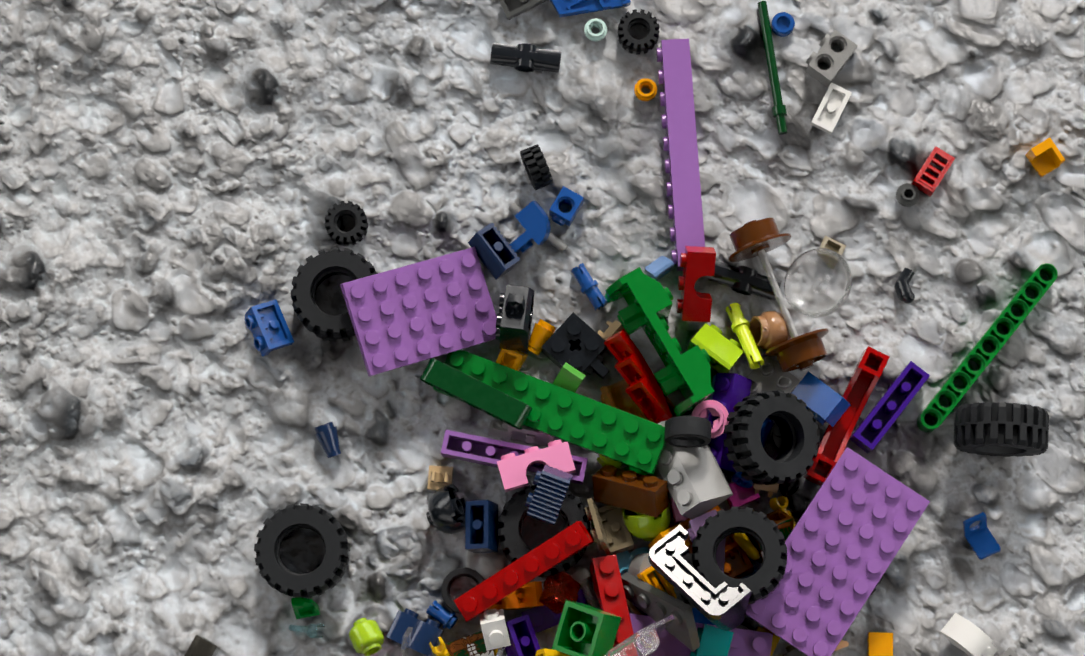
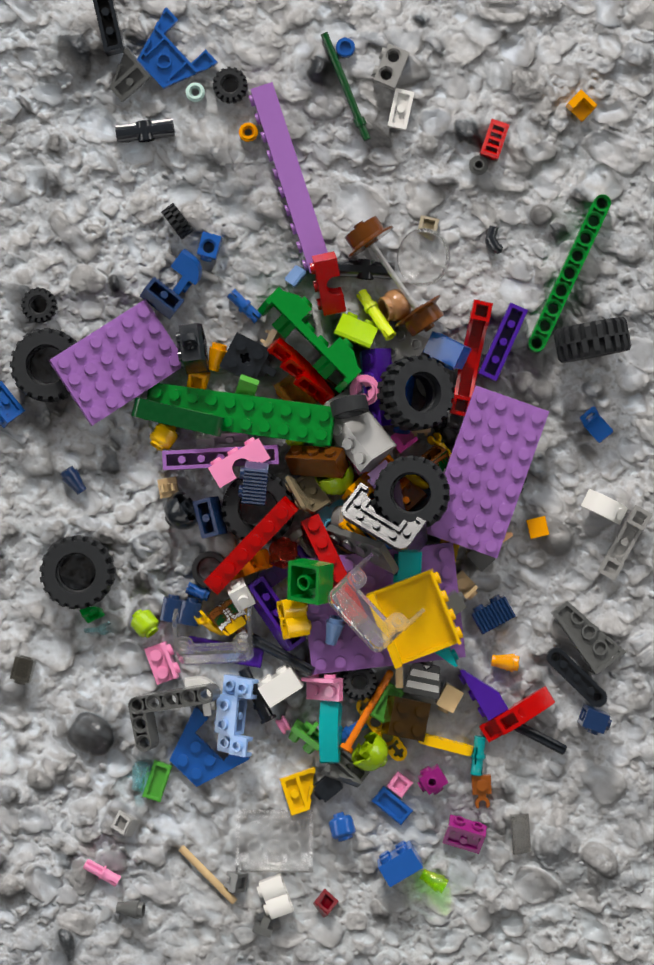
camera: 15 degrees left, 10 degrees up
none -> yellow head [149,423,178,451]

